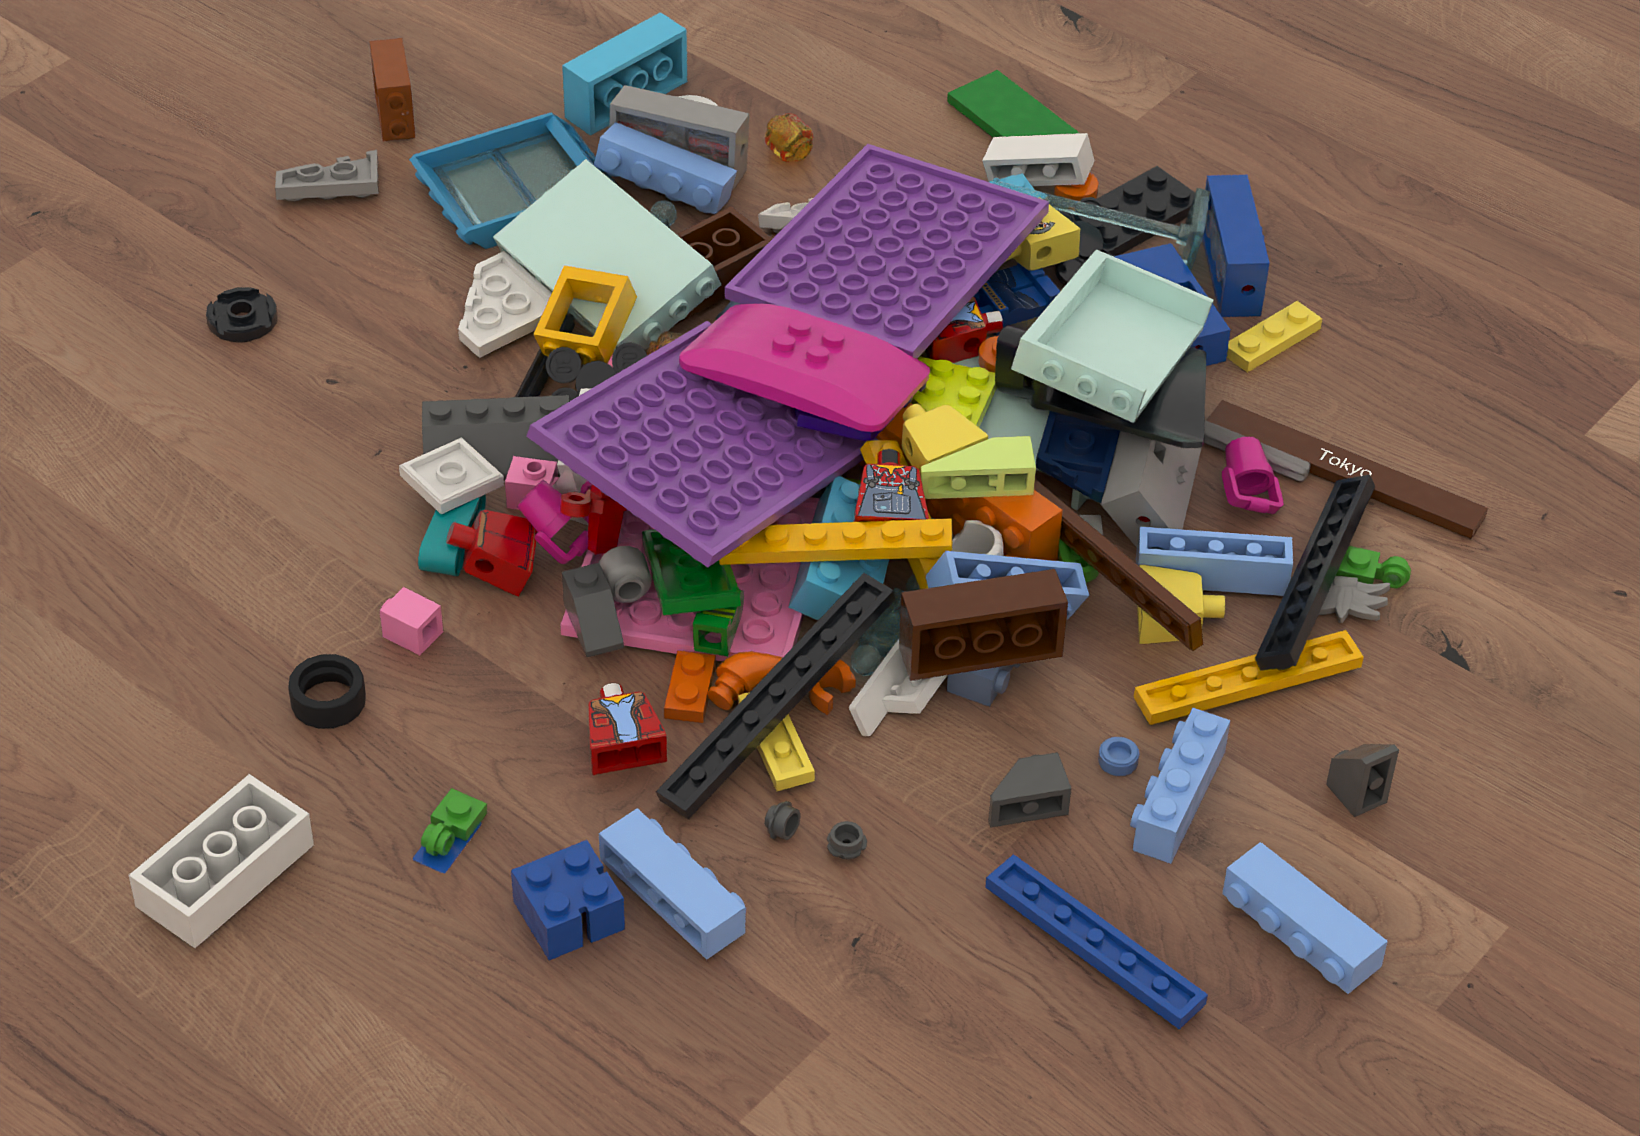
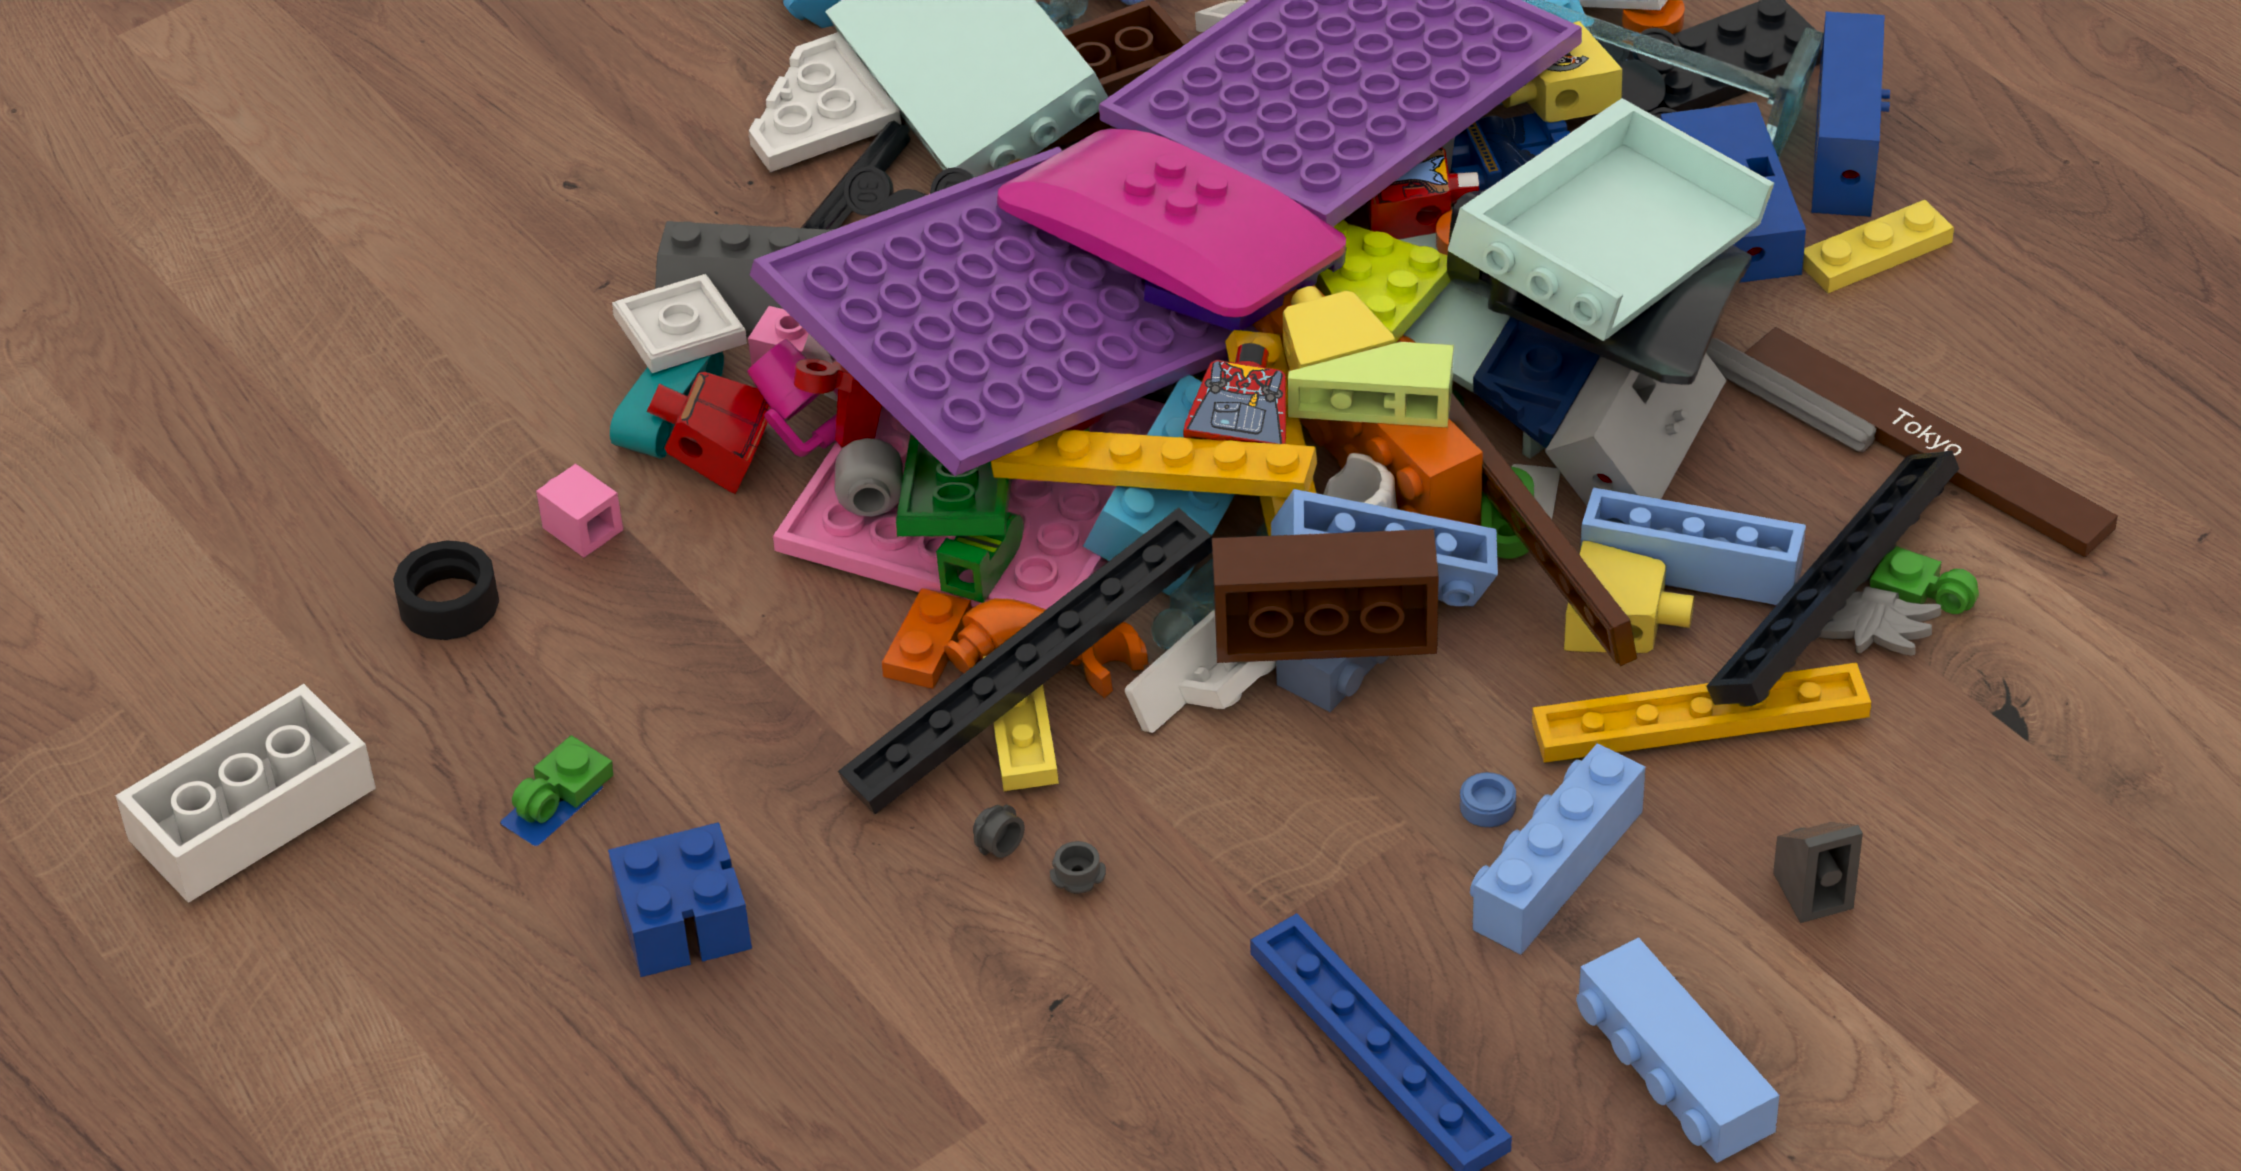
camera: 15 degrees right, 0 degrees up
black tile [206,287,278,342] -> none
yellow window [533,265,637,365] -> none
dark grey slope [562,563,624,657] -> none
red torso [588,683,667,775] -> none
light blue brick [599,808,746,959] -> none
dark grey slope [988,752,1072,828] -> none
dark pink piece [1222,437,1284,514] -> none

